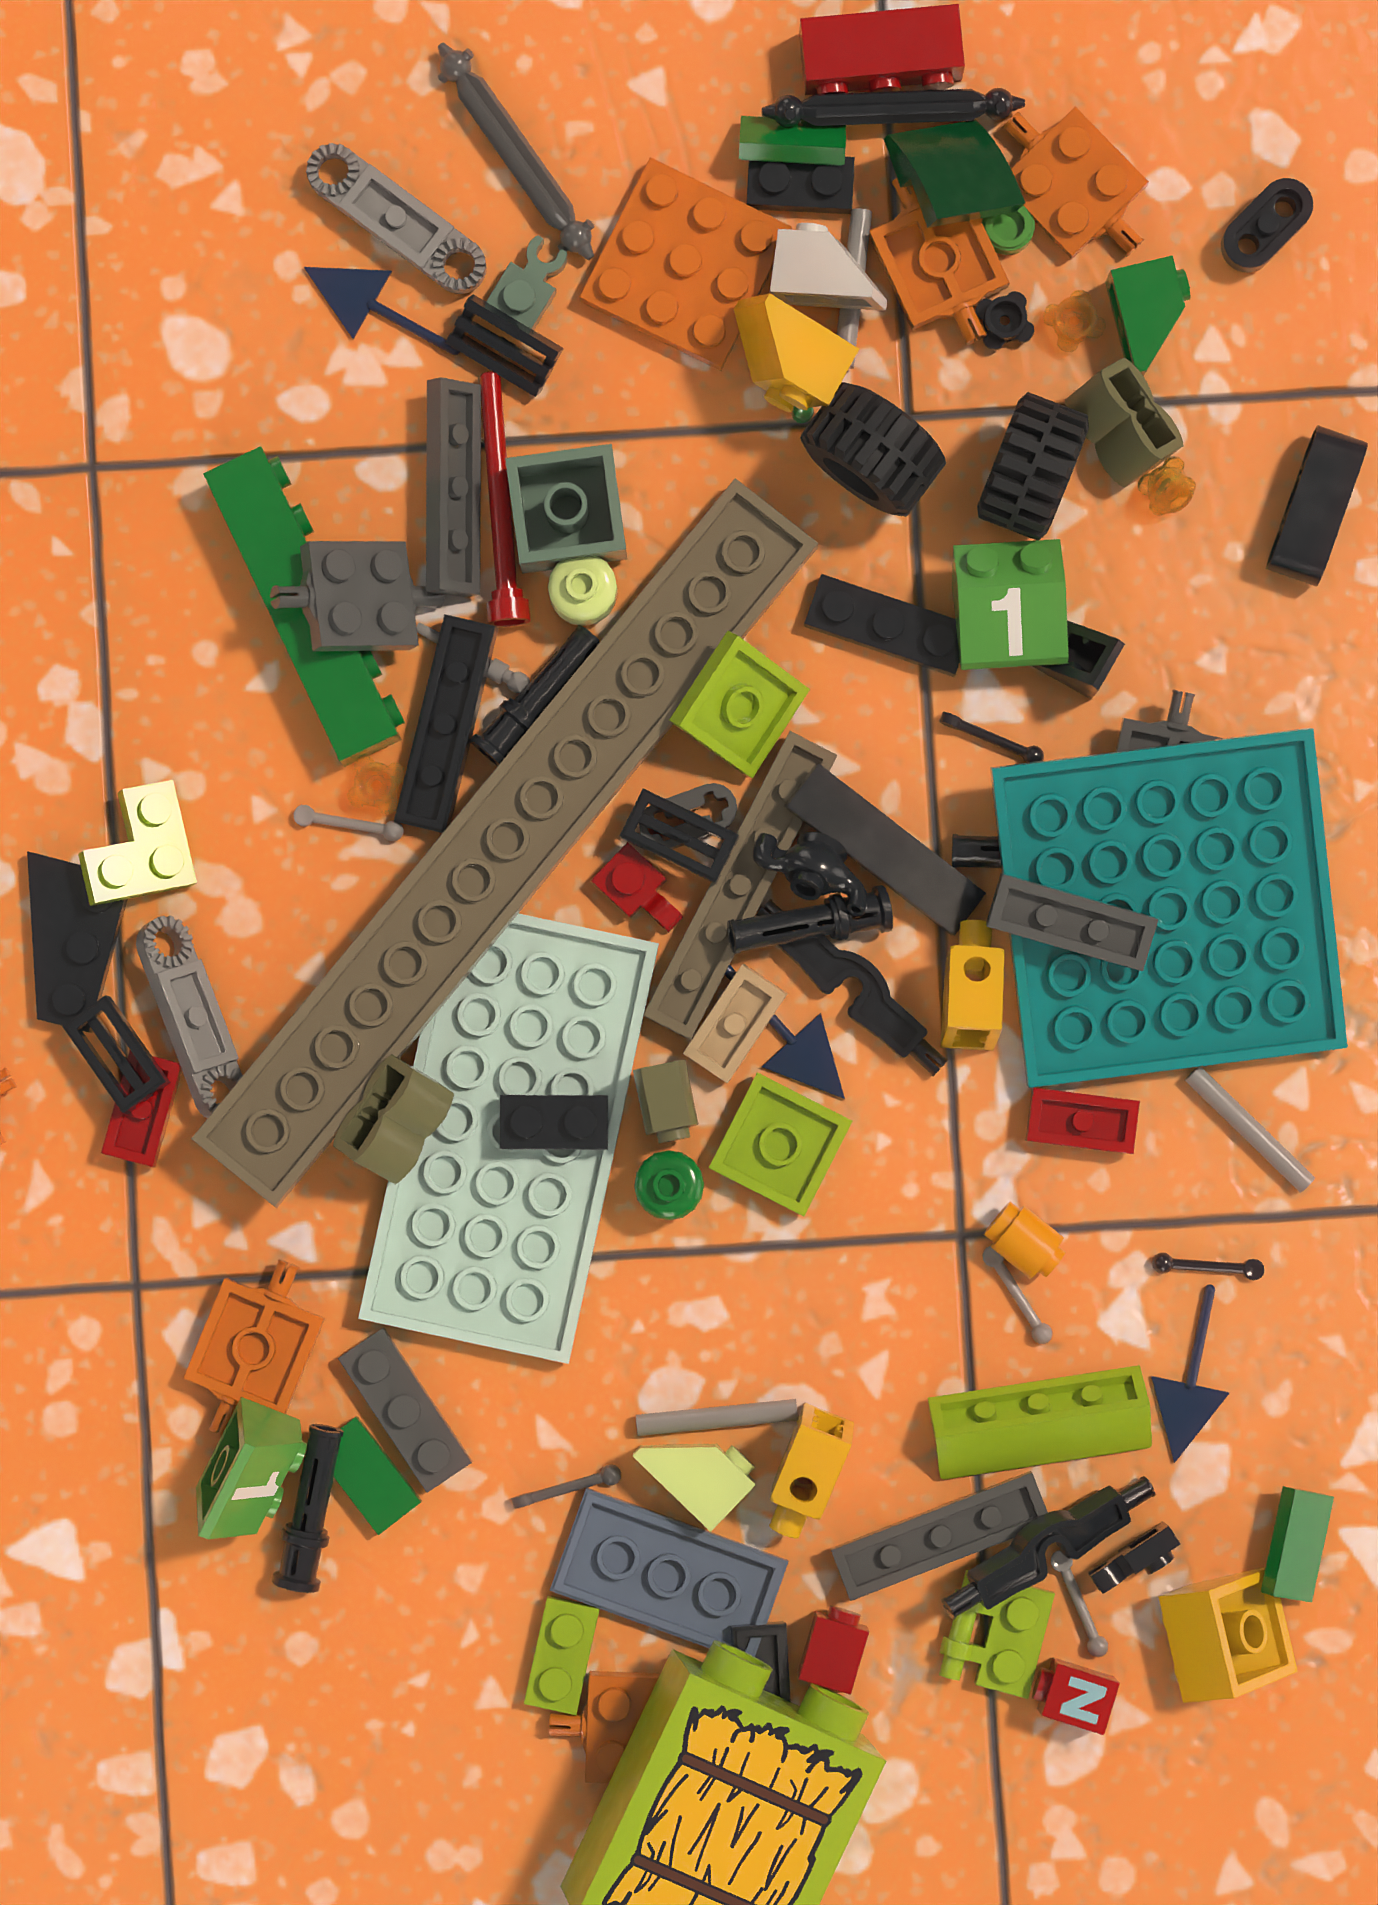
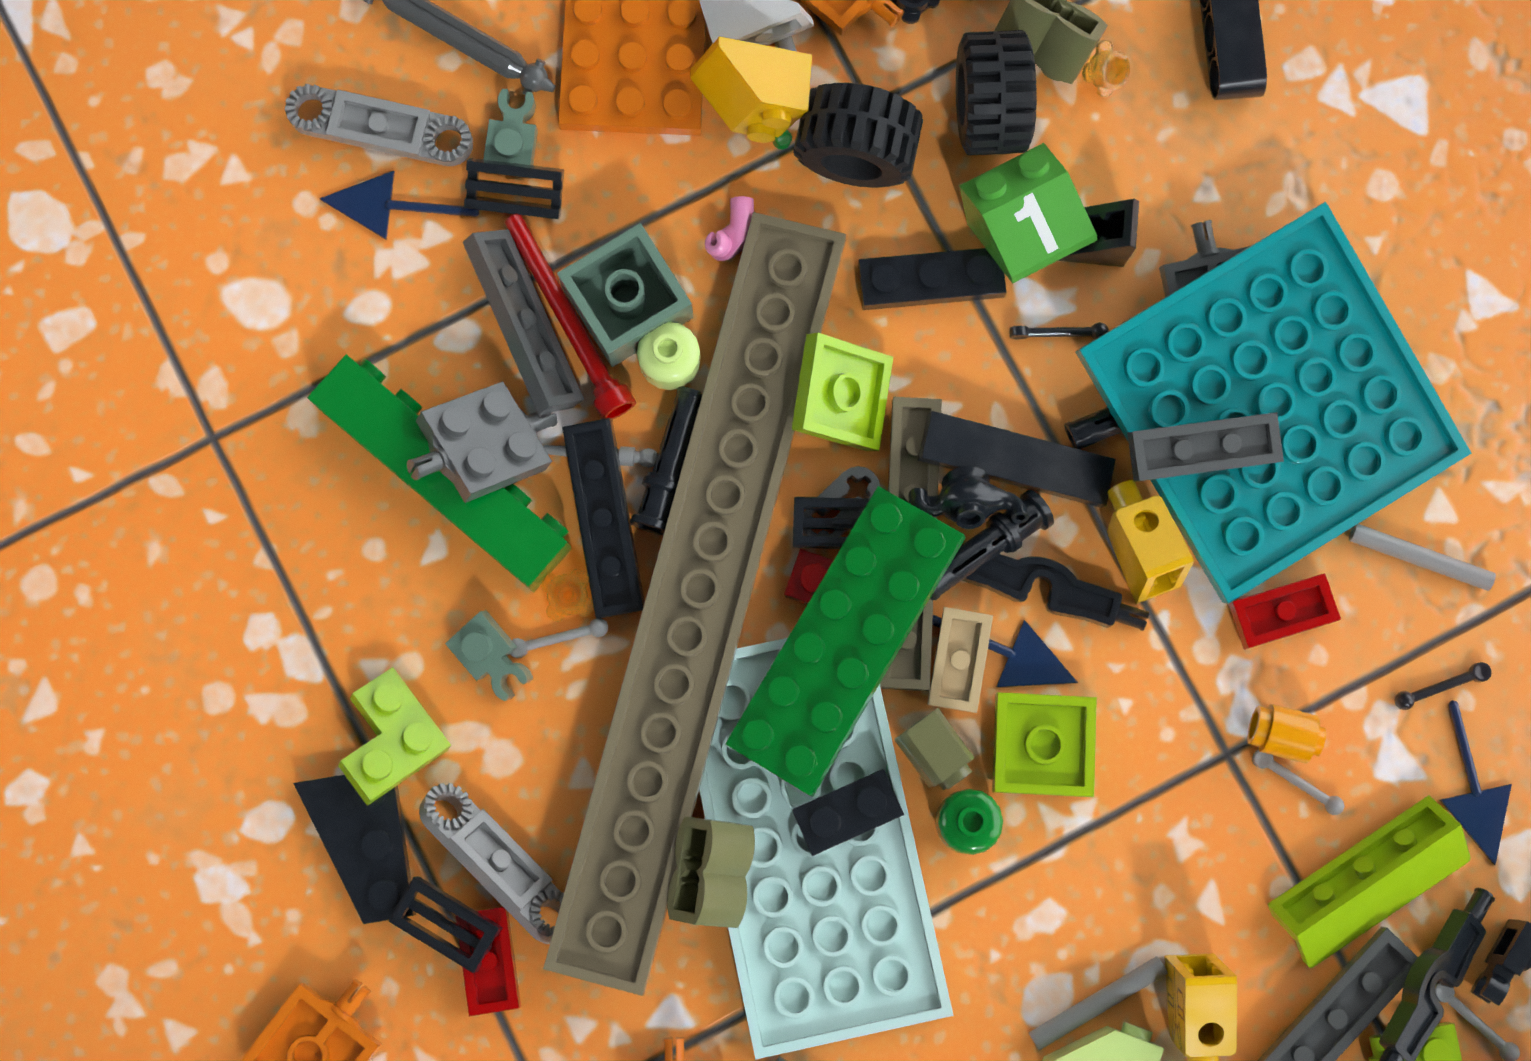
camera: 30 degrees left, 5 degrees down
none -> sand green plate [445,610,533,701]
none -> bright pink arm [704,196,754,261]
none -> green plate [725,486,966,797]

